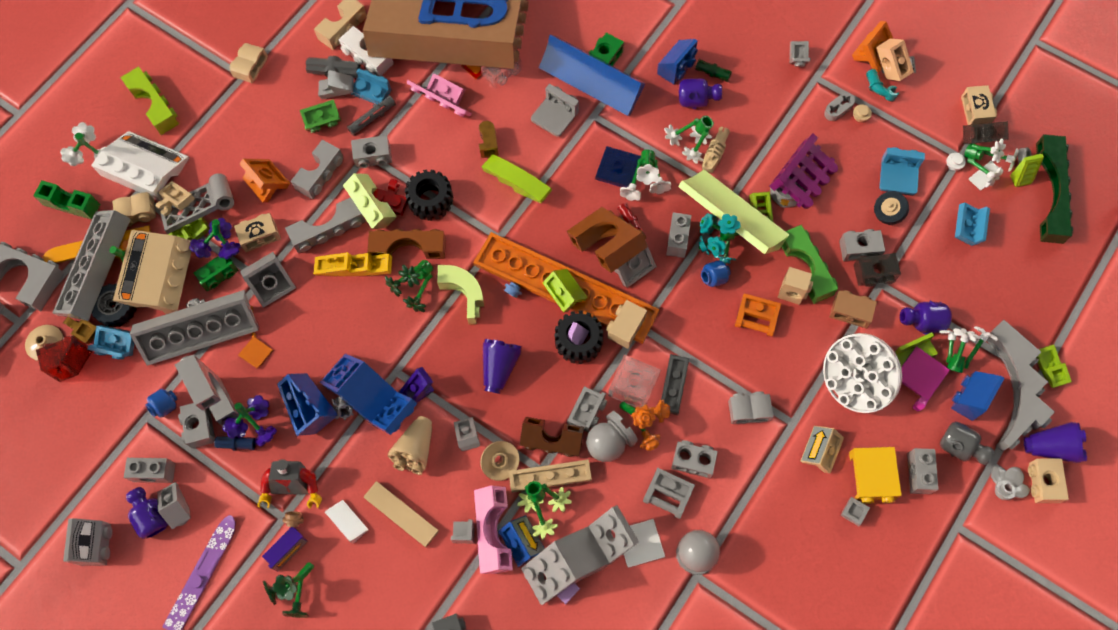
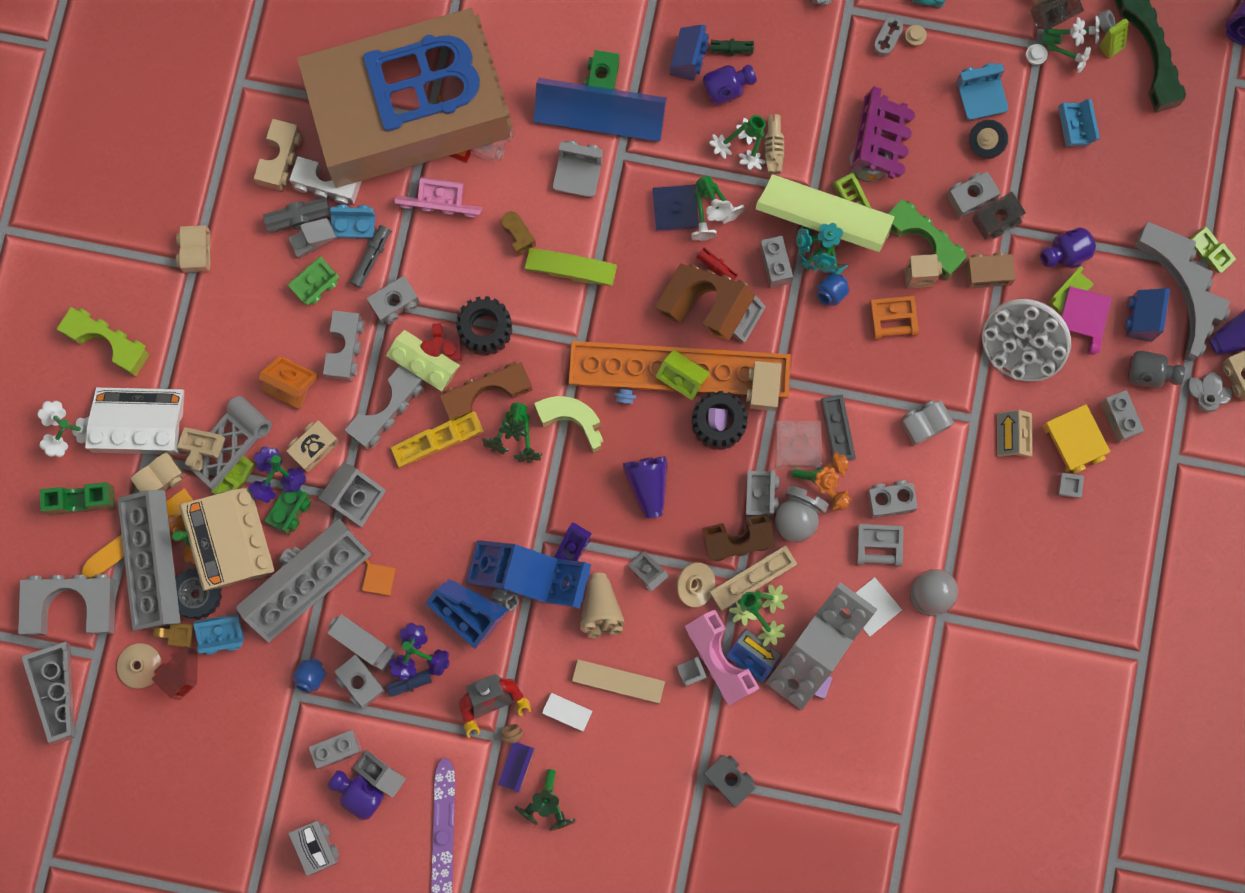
camera: 25 degrees left, 10 degrees up
plant [939,326,998,373] -> none
white sticker [969,161,999,190] -> none

